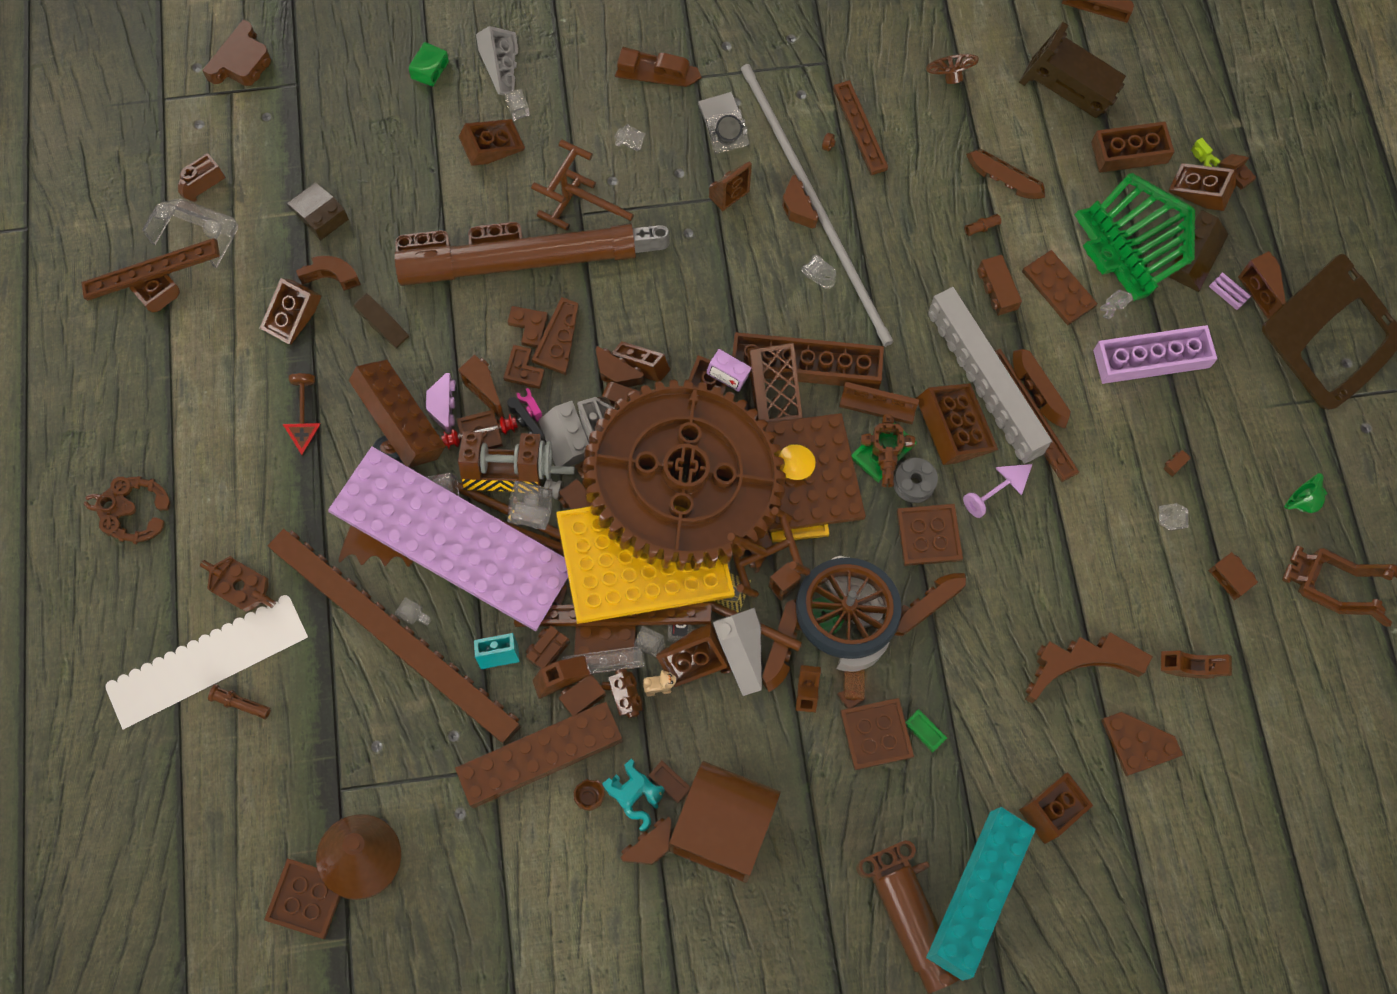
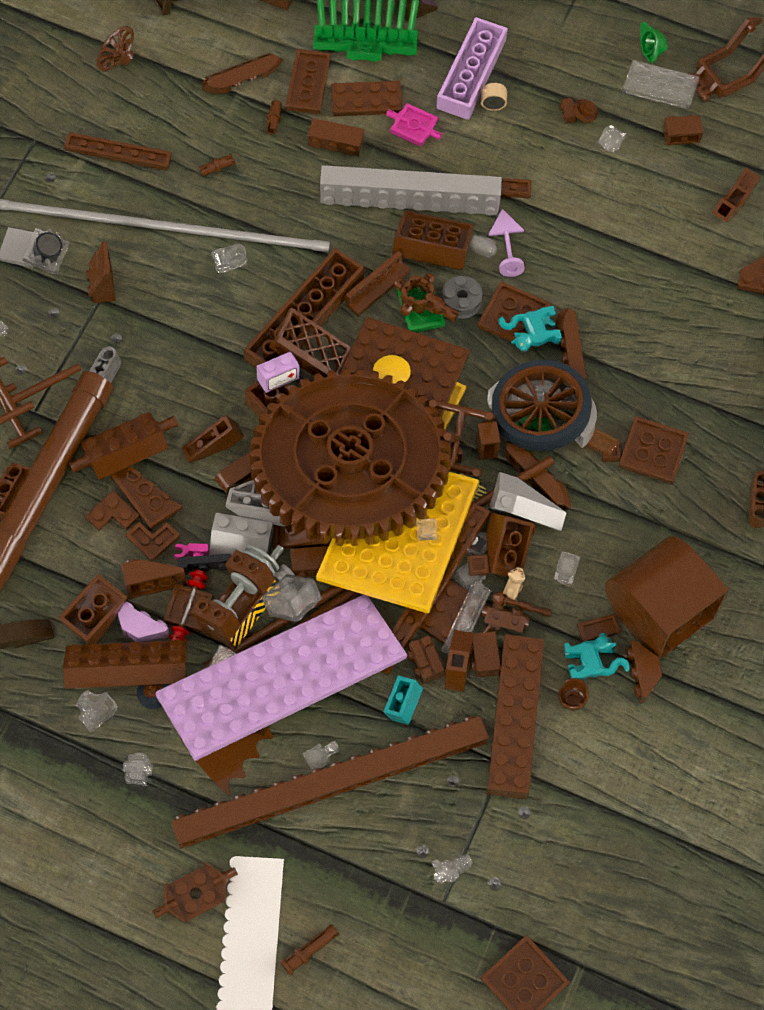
camera: 60 degrees left, 5 degrees down
reddish brown piece [84,476,171,545] -> none
reddish brown piece [283,373,321,455] -> none
reddish brown cone [316,814,402,900] -> none
reddish brown slope [596,346,645,387] -> none
reddish brown slope [782,175,819,229] -> none
reddish brown brick [796,665,821,713] -> none
reddish brown tile [822,133,836,152] -> none
green tile [905,709,947,753] -> none
reddish brown brick [1013,349,1071,428] -> none
reddish brown arch [1025,632,1153,703] -> none
clear plate [1100,290,1133,319] -> none
none -> reddish brown slope [58,574,128,645]
none -> reddish brown brick [69,412,178,480]
none -> clear brick [76,690,118,733]
none -> clear brick [123,753,153,786]
none -> reddish brown pin [198,154,236,177]
none -> reddish brown plate [285,49,331,114]
none -> dark pink plate [386,103,442,147]
none -> clear plate [417,519,437,541]
none -> clear piece [432,854,473,884]
none -> reddish brown tile [468,555,489,576]
none -> clear brick [470,235,498,258]
none -> tan piece [481,83,507,111]
none -> reddish brown piece [492,591,551,617]
none -> teal animal [498,306,562,352]
none -> clear brick [554,551,580,584]
none -> reddish brown plate [573,99,598,123]
none -> clear plate [622,60,699,109]

